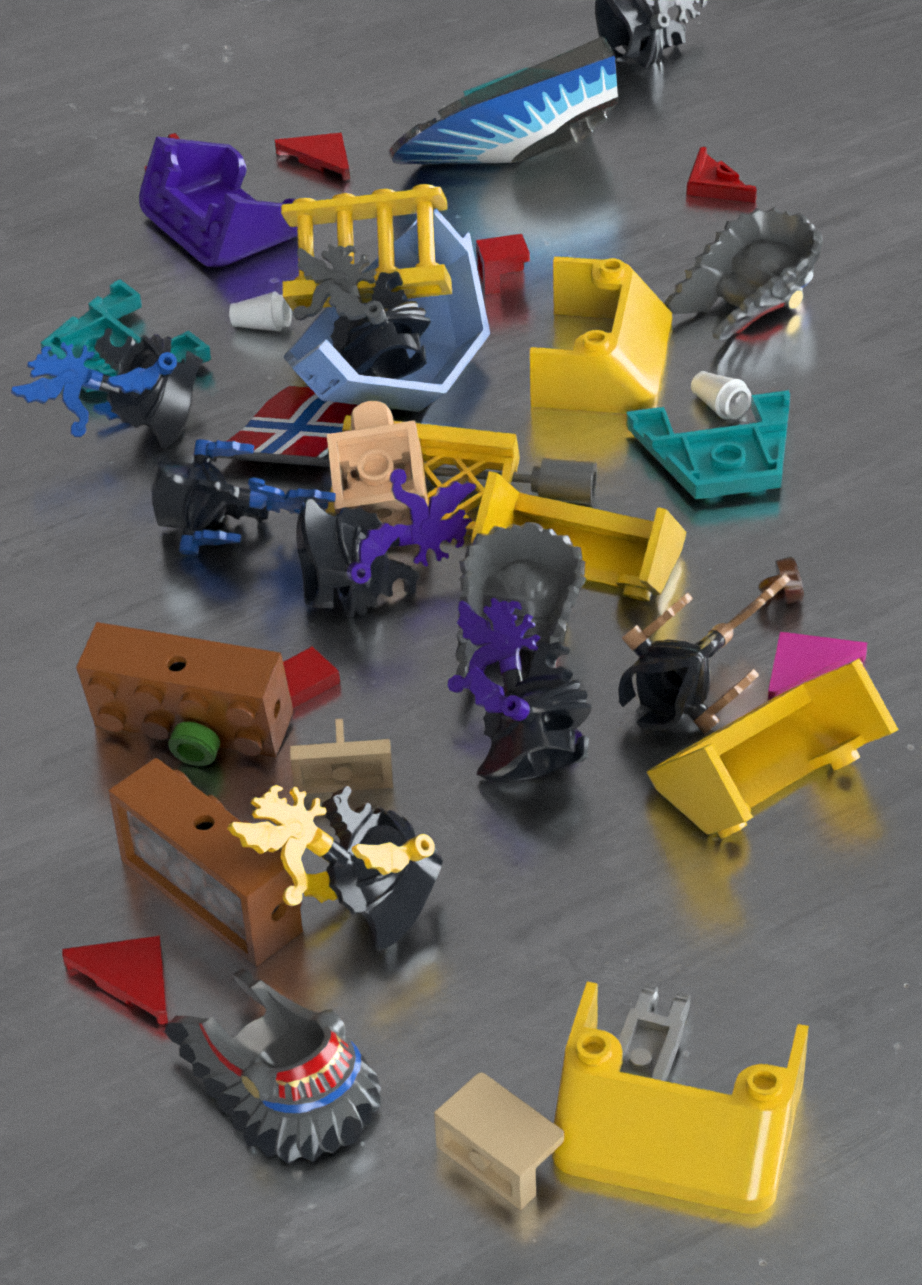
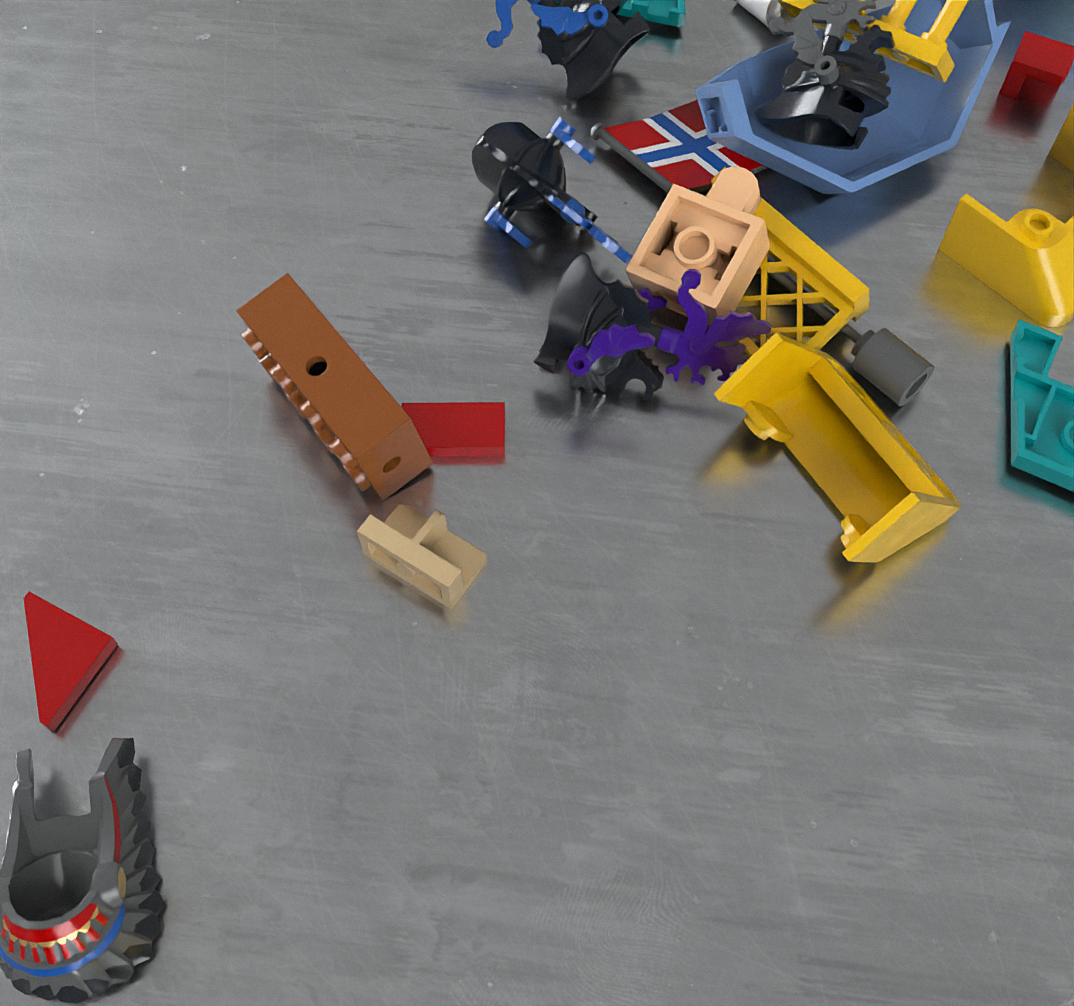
camera: 35 degrees right, 20 degrees up
dark orange brick [108,758,303,967] -> none
bright green tile [168,722,220,766] -> none
helmet [227,785,443,951] -> none
black helmet [447,598,592,782] -> none
dark grey piece [455,522,586,679] -> none
black helmet [618,574,790,734] -> none
yellow windscreen [646,659,899,839] -> none
reddish brown tile [758,557,804,605] -> none
dark pink tile [768,632,868,701] -> none

